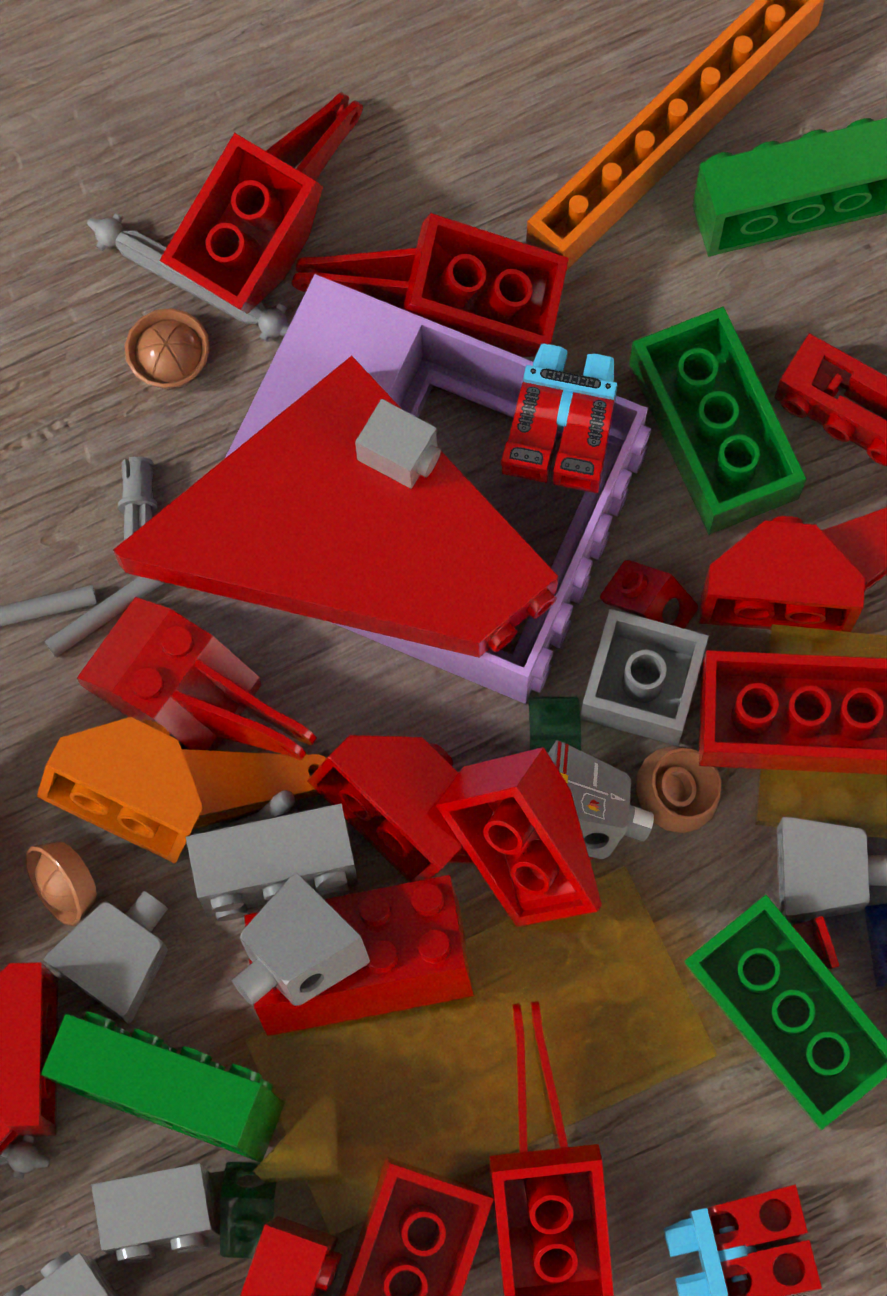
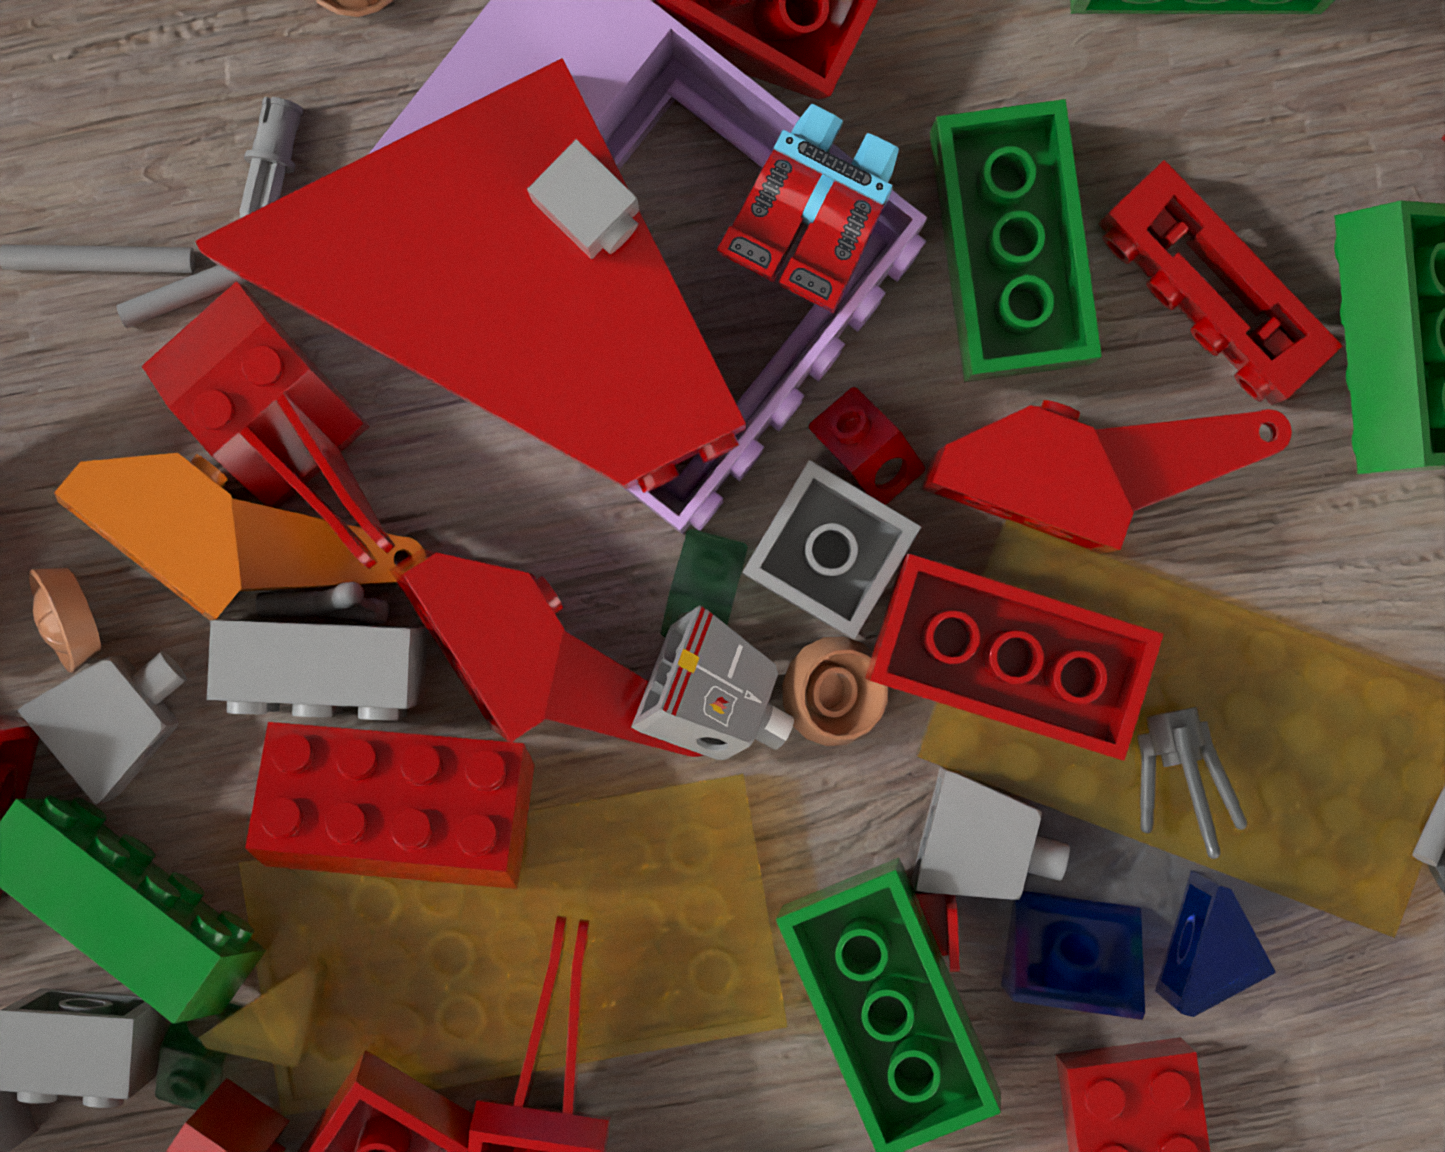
camera: 15 degrees right, 15 degrees up
light grey torso [232,872,370,1006] -> none
red slope [436,747,602,927] -> none

